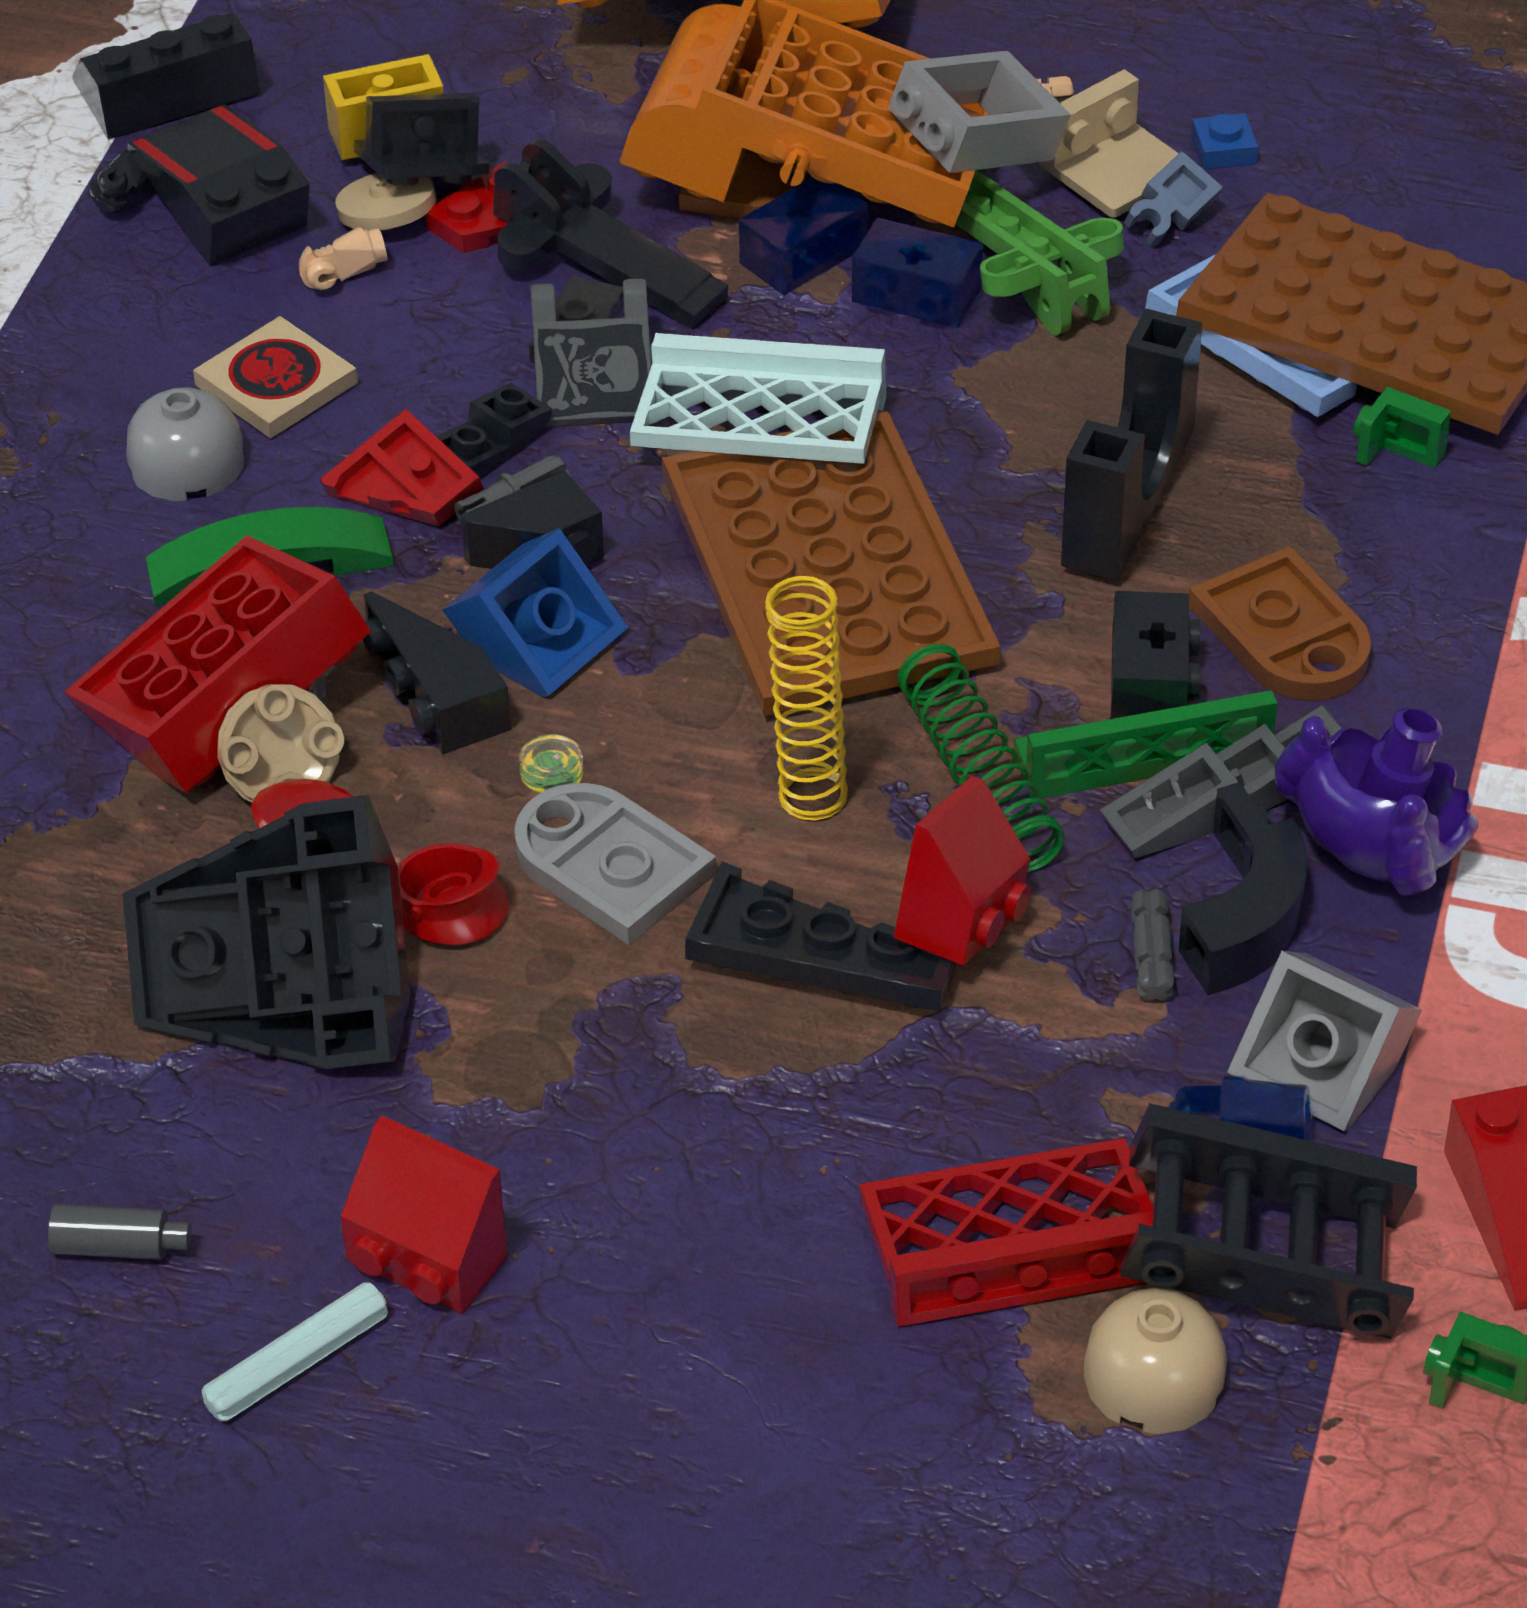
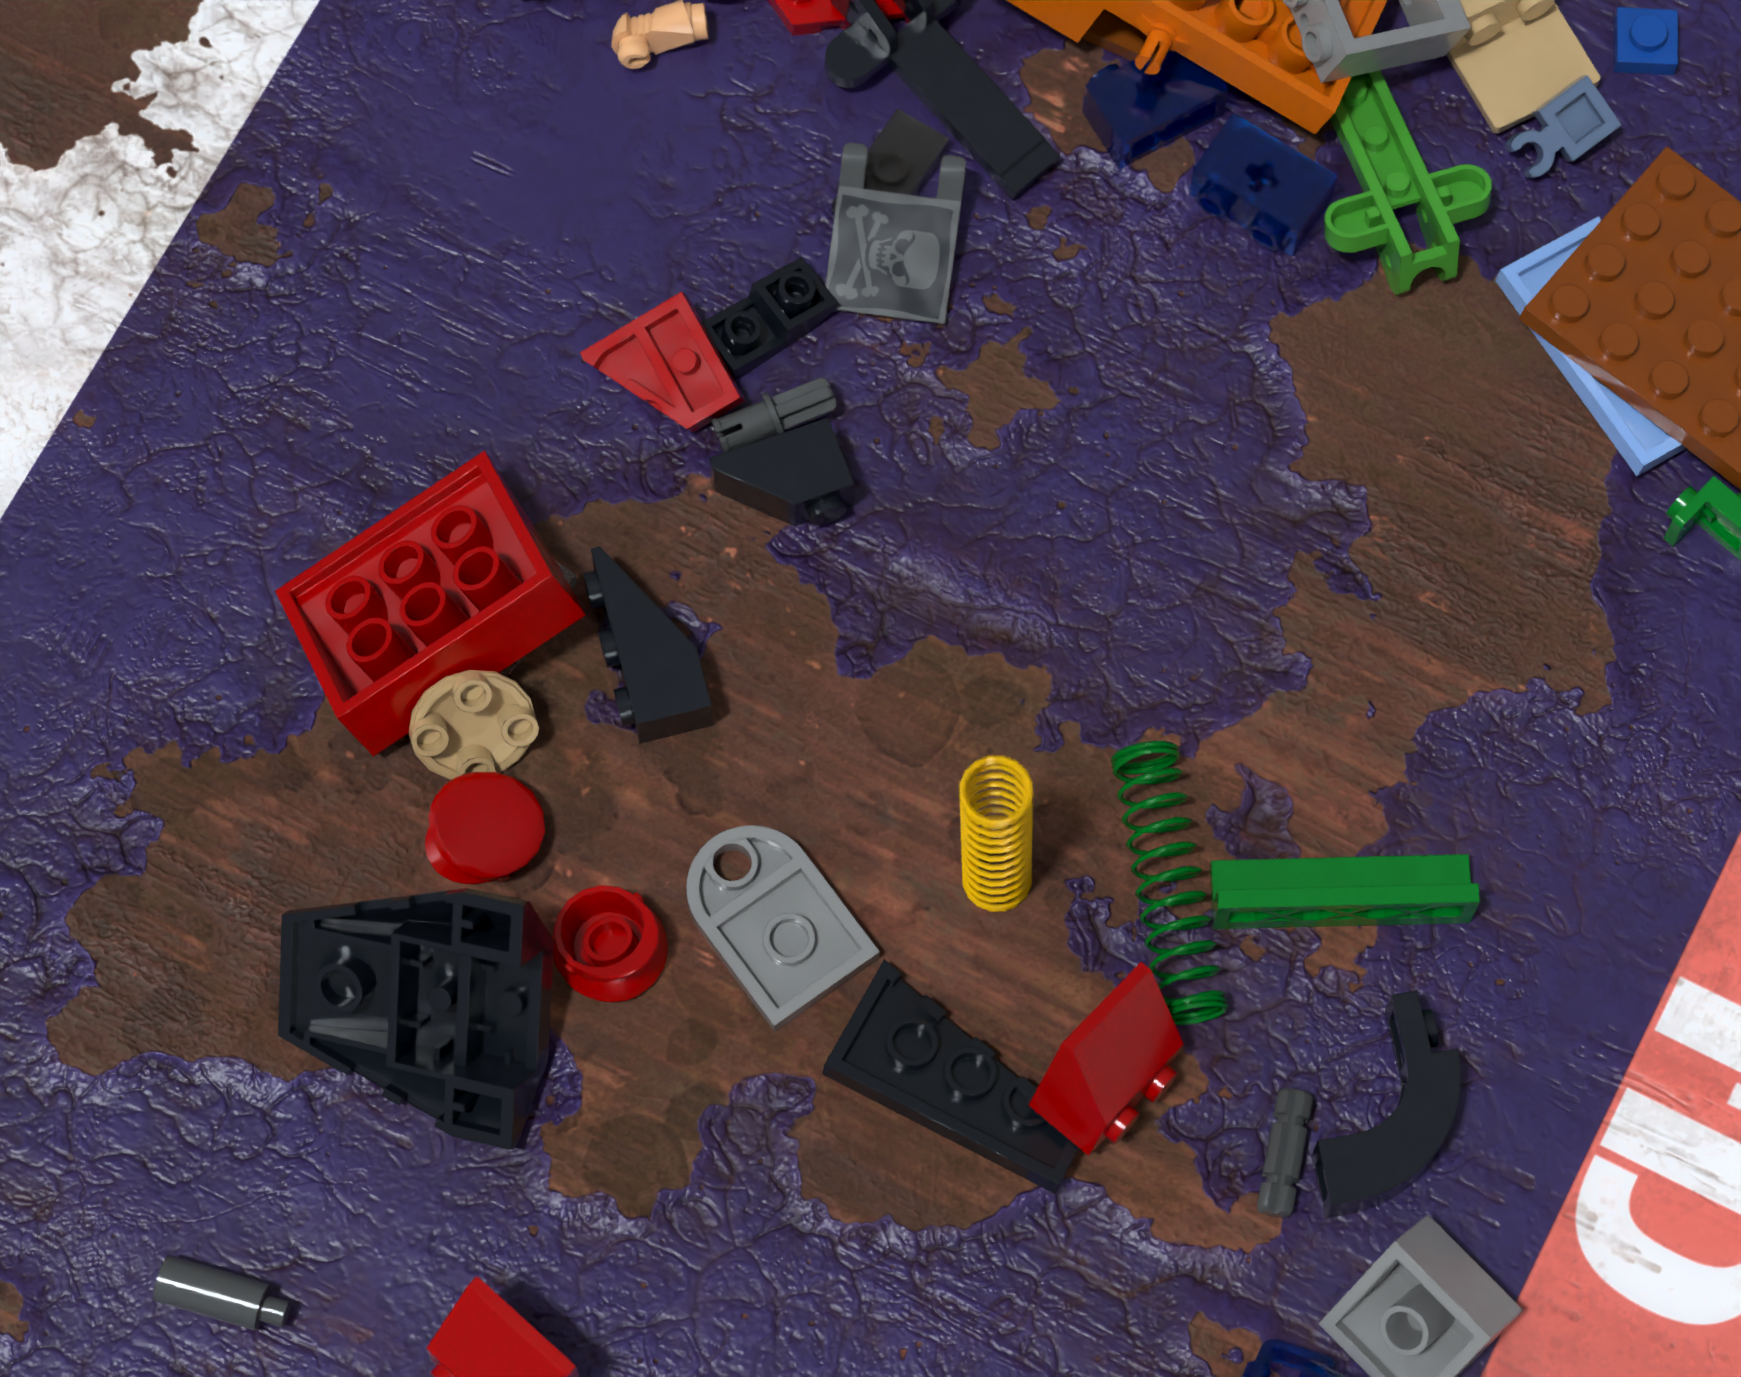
camera: 10 degrees right, 25 degrees up
light grey cylinder [126,387,244,502] -> none
green slope [146,507,393,606] -> none
tan tile [193,316,358,438] -> none
blue slope [443,528,629,698] -> none
clear tile [519,734,583,793] -> none
light aqua fence [630,333,886,464] -> none
dark orange plate [662,411,1001,716] -> none
black arch [1061,308,1202,581] -> none
dark grey slope [1100,705,1342,858] -> none
black brick [1110,591,1201,719] -> none
dark orange tile [1189,546,1371,701] -> none
dark purple piece [1274,708,1479,896] -> none

